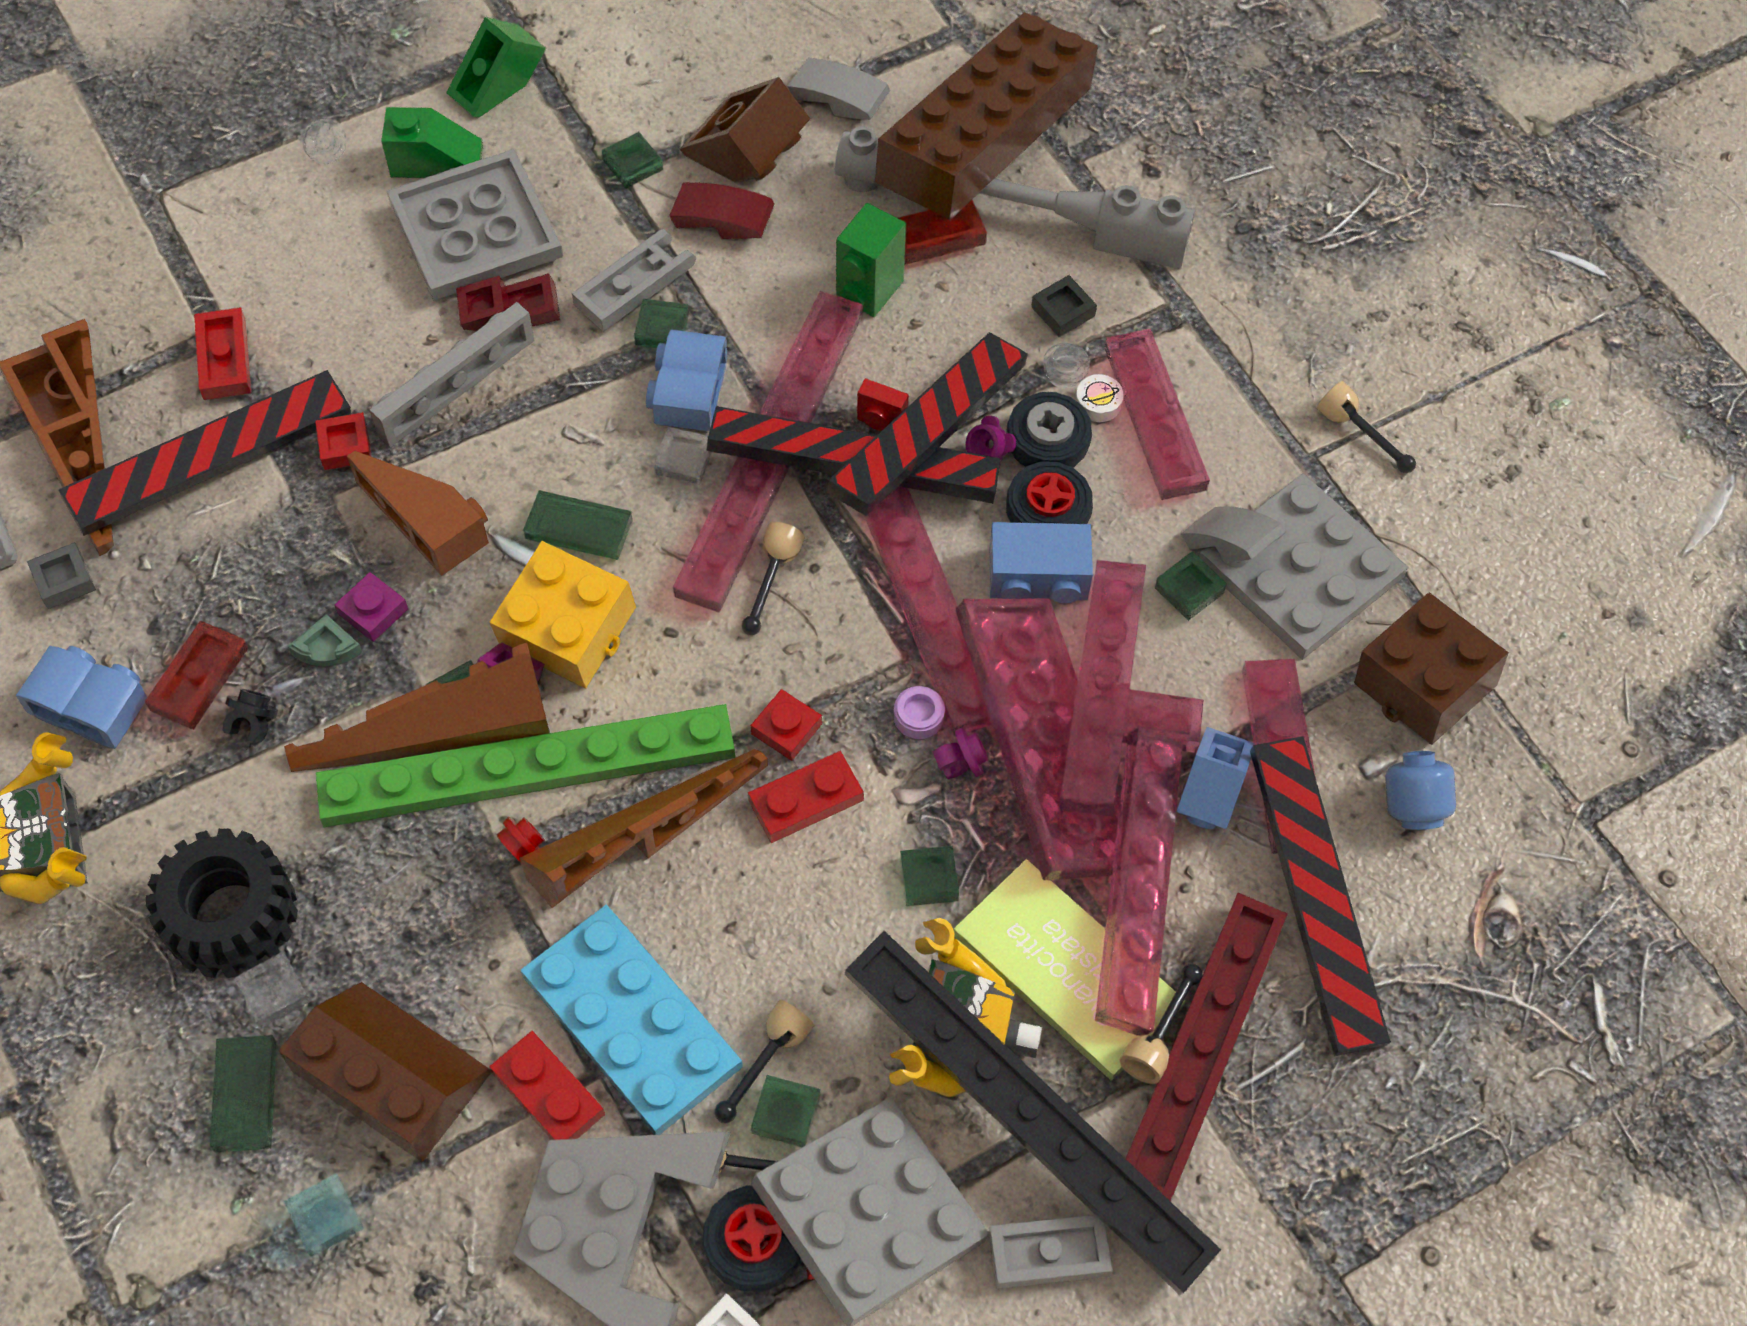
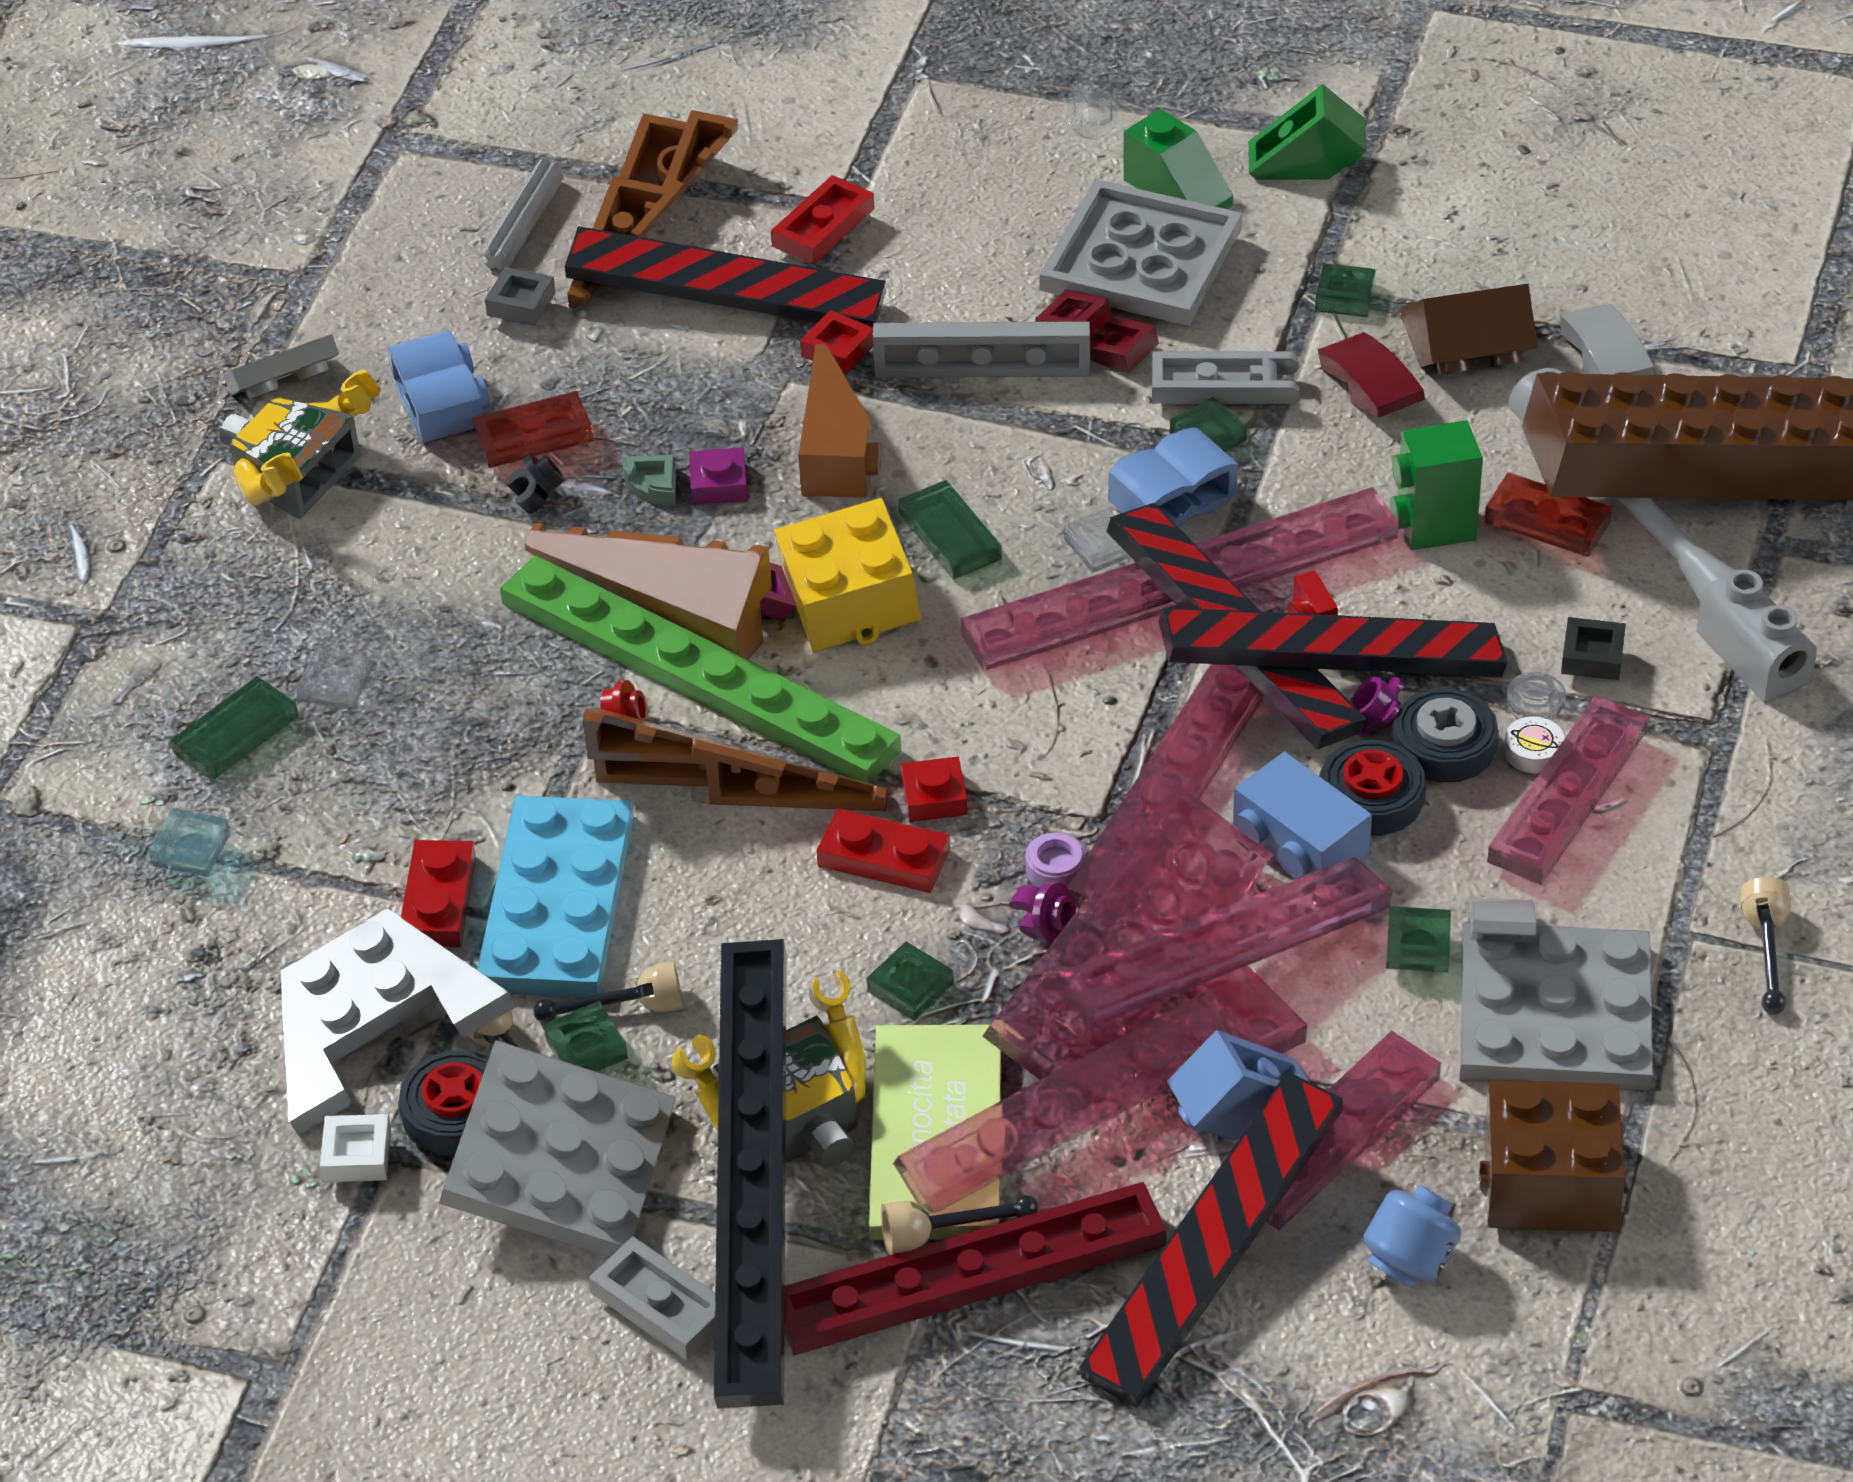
camera: 50 degrees right, 15 degrees down
black tyre [146,828,298,978] -> none
reddish brown slope [278,982,492,1162] -> none
hinge [741,522,805,635] -> none

